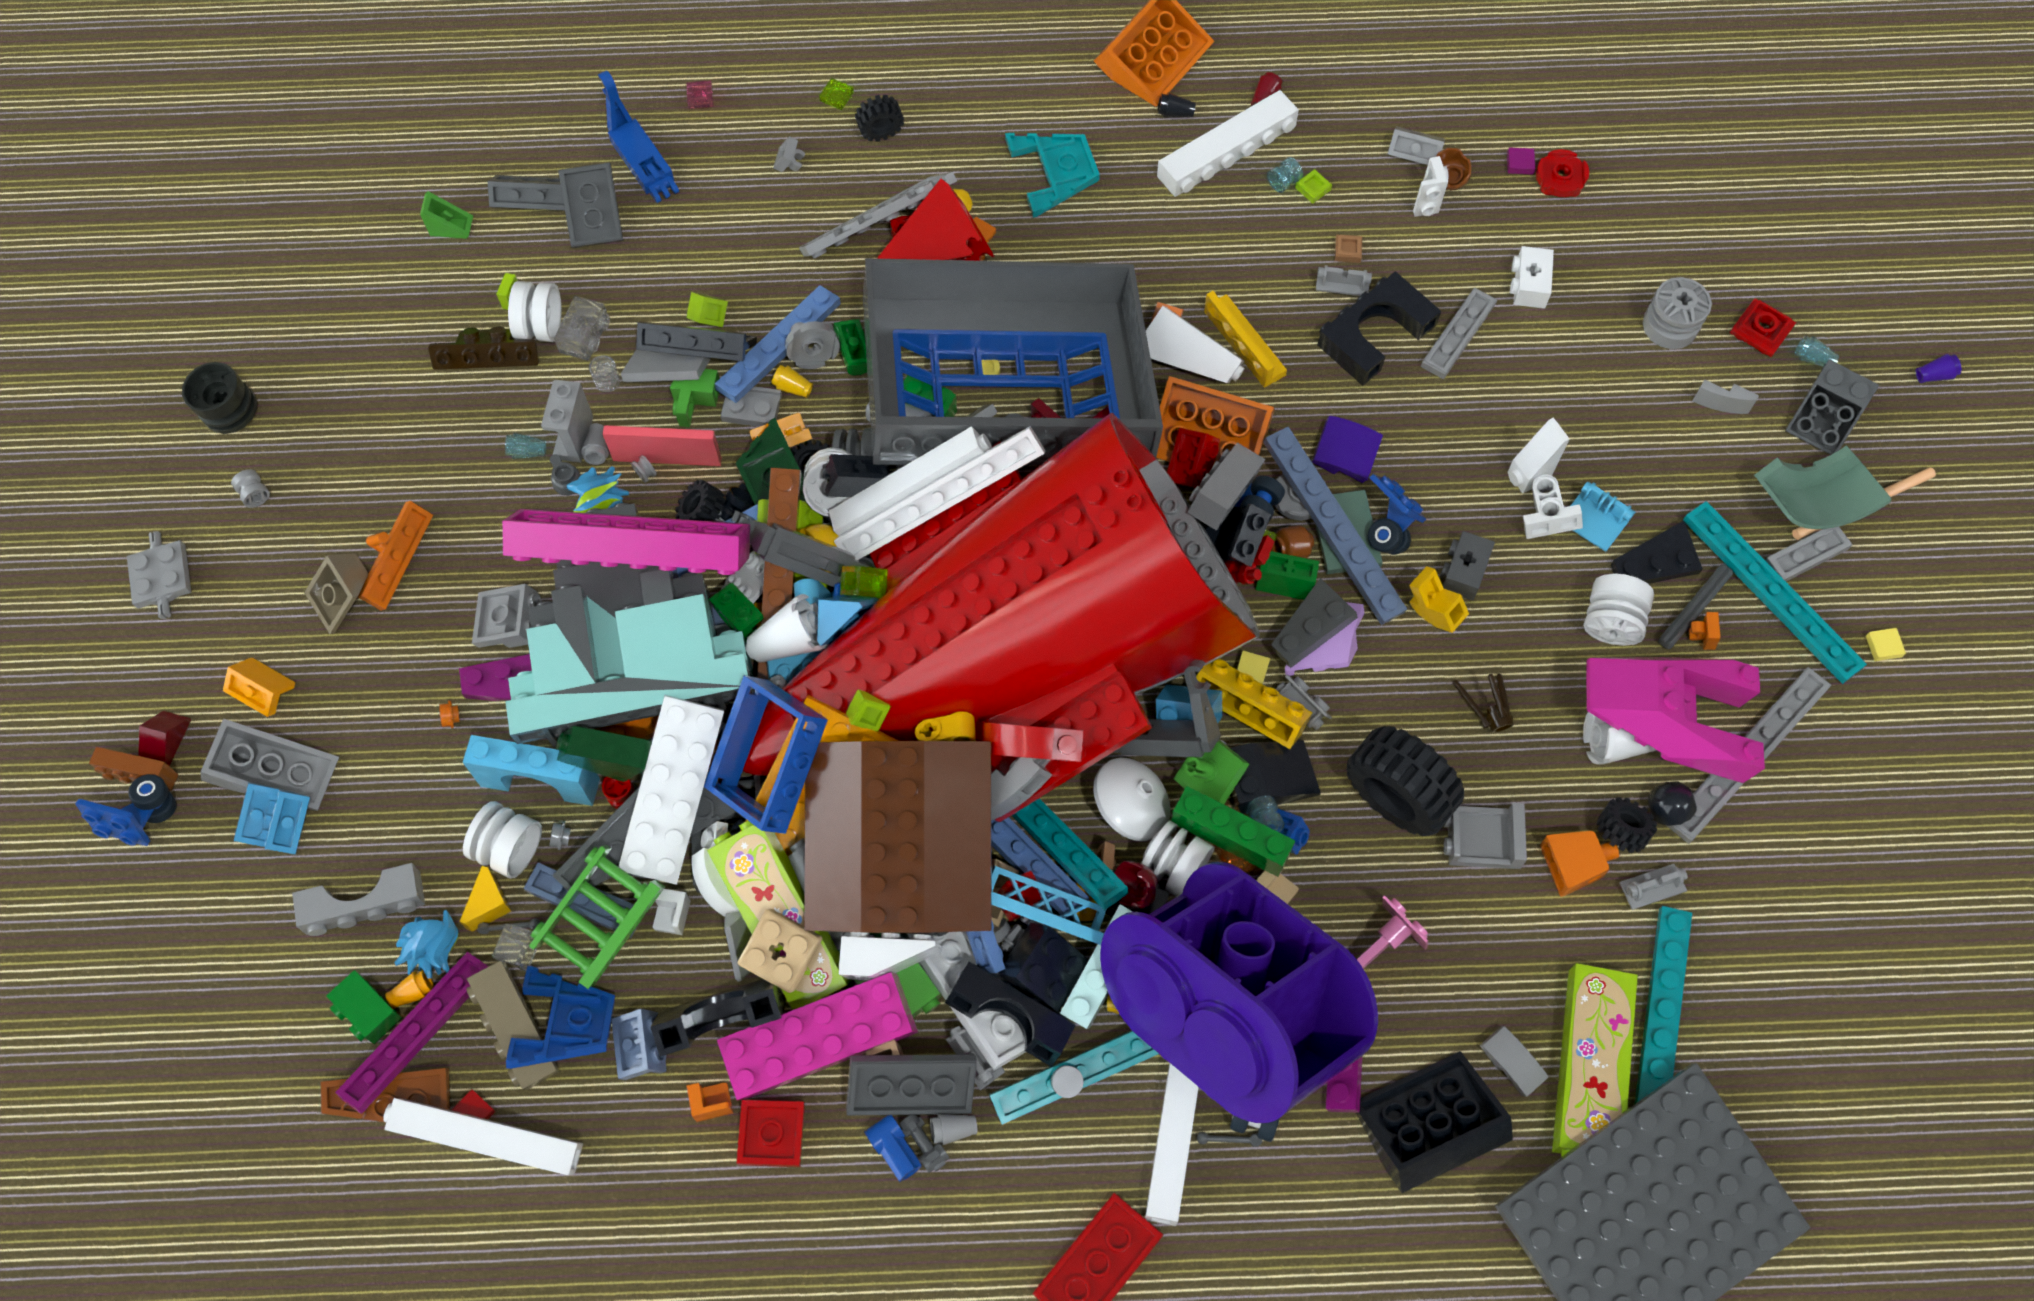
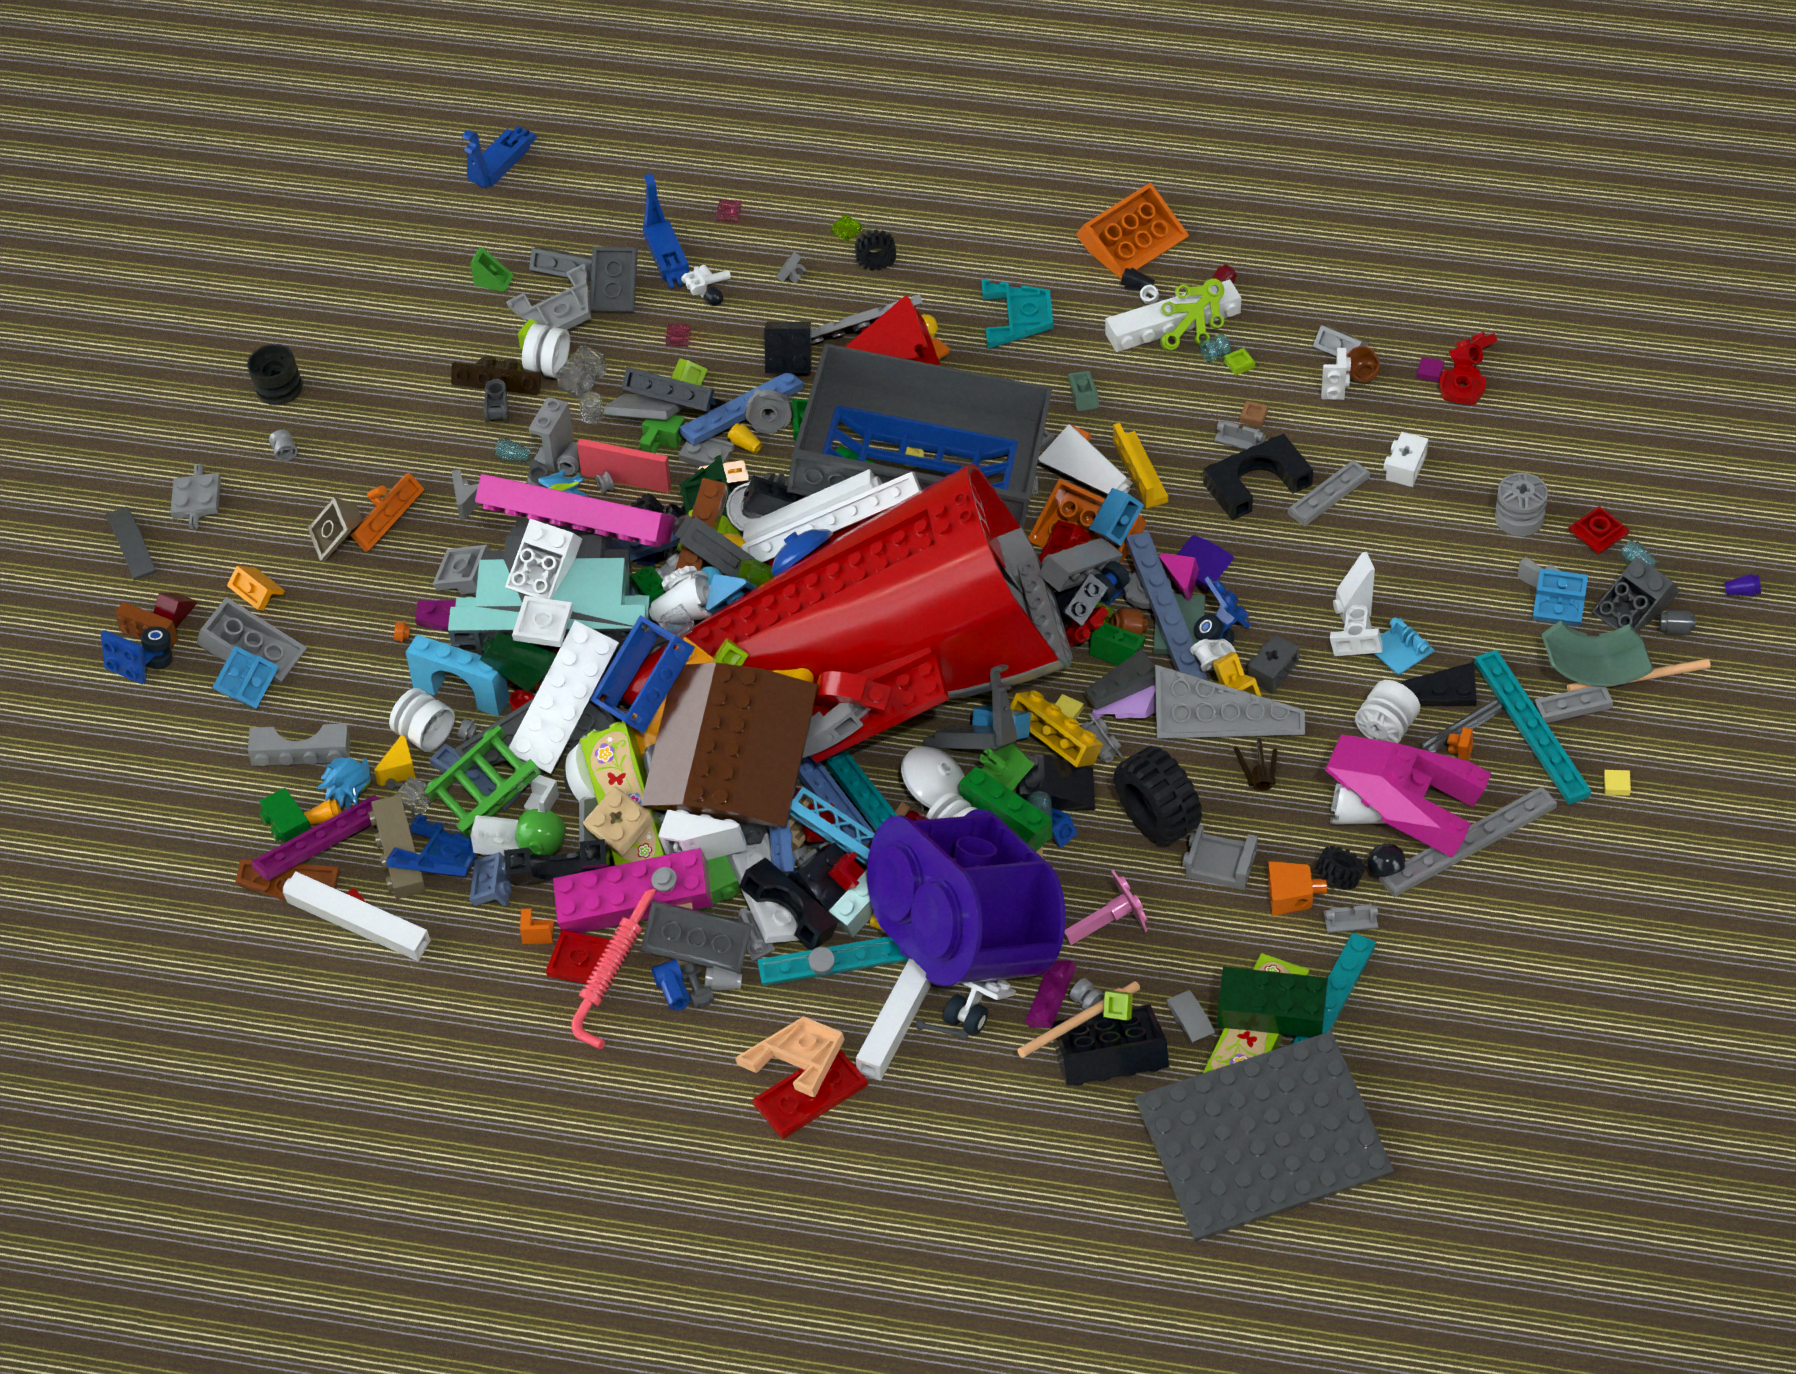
camera: 15 degrees right, 15 degrees down
none -> dark grey slope [105,506,156,581]
none -> light grey slope [451,469,480,520]
none -> blue hinge [462,126,537,188]
none -> white bracket [470,815,519,856]
none -> dark grey piece [484,379,509,423]
none -> white slope [505,519,582,599]
none -> light grey wing [506,264,591,330]
none -> white plate [512,596,573,647]
none -> bright green cylinder [515,809,566,855]
none -> coral piece [571,889,657,1050]
none -> light grey plate [651,867,677,892]
none -> clear panel [658,604,695,638]
none -> white gear [661,566,697,592]
none -> clear pink plate [665,323,691,347]
none -> white arm [681,265,731,298]
none -> black hinge [703,286,723,306]
none -> light nougat wing [735,1016,845,1098]
none -> black brick [764,322,812,373]
none -> blue dish [771,529,833,576]
none -> red panel [828,851,865,891]
none -> light nougat bar [1017,981,1140,1058]
none -> sand green slope [1067,371,1099,411]
none -> light grey wheel [1069,978,1105,1010]
none -> dark azure brick [1089,488,1144,546]
none -> lime tile [1103,990,1133,1020]
none -> white hinge [1140,285,1159,305]
none -> light grey wing [1155,664,1305,738]
none -> dark pink slope [1159,553,1199,601]
none -> lime plant [1160,279,1225,351]
none -> white piece [1190,639,1236,672]
none -> dark green brick [1217,966,1328,1037]
none -> red plate [1449,332,1498,366]
none -> dark azure slope [1532,568,1588,626]
none -> dark grey brick [1659,610,1696,635]

